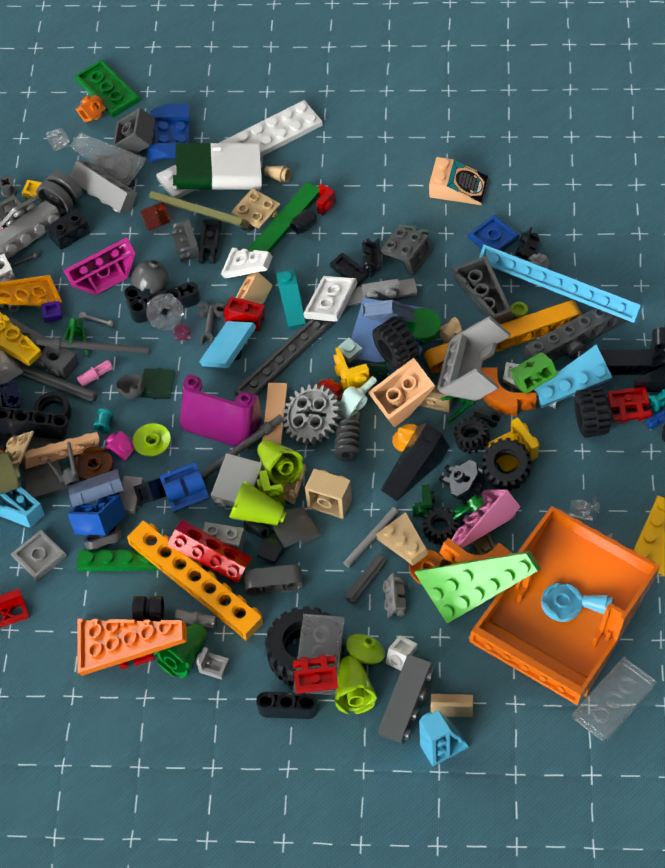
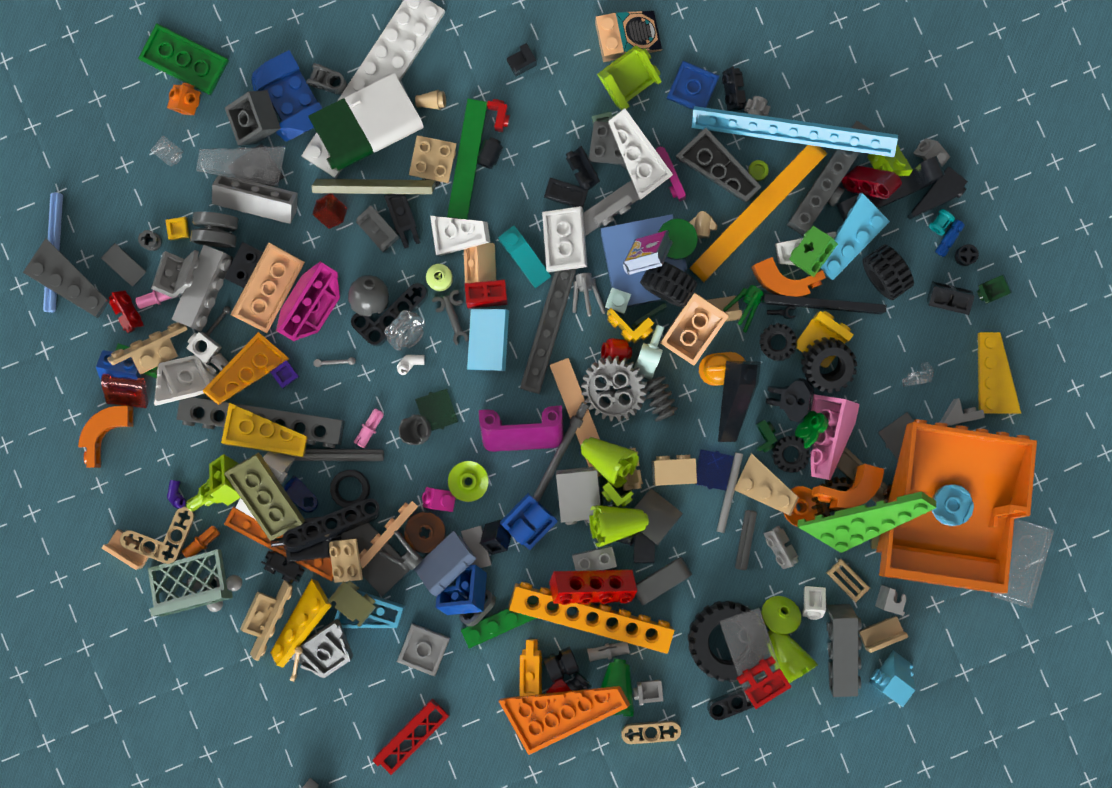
camera: 30 degrees left, 30 degrees up
dark grey bar [36,337,149,354] -> none
green plant [63,318,90,356] -> none
teal bush [93,408,114,433] -> none
clear pink plate [173,323,191,341] -> none
light grey windscreen [437,316,511,401] -> none
medium azure cone [582,595,614,614] -> none
red plate [607,387,652,423] -> none
none -> light nougat tile [230,243,305,333]
none -> dark grey piece [306,63,347,95]
none -> white arm [397,355,425,375]
none -> yellowish green head [426,264,453,291]
none -> black panel [507,43,537,77]
none -> light orange hinge [520,639,542,696]
none -> light grey plant [572,273,606,316]
none -> lime panel [597,46,662,110]
none -> white wing [608,108,673,200]
none -> tan beam [621,721,681,744]
none -> dark pink hinge [656,146,686,202]
none -> clear blue piece [695,449,734,491]
none -> black tile [761,294,887,314]
none -> tan tile [826,559,870,602]
none -> dark red beam [842,166,902,199]
none -> lime bracket [867,145,913,176]
none -> light grey hinge [875,585,906,616]
none -> black brick [927,281,975,315]

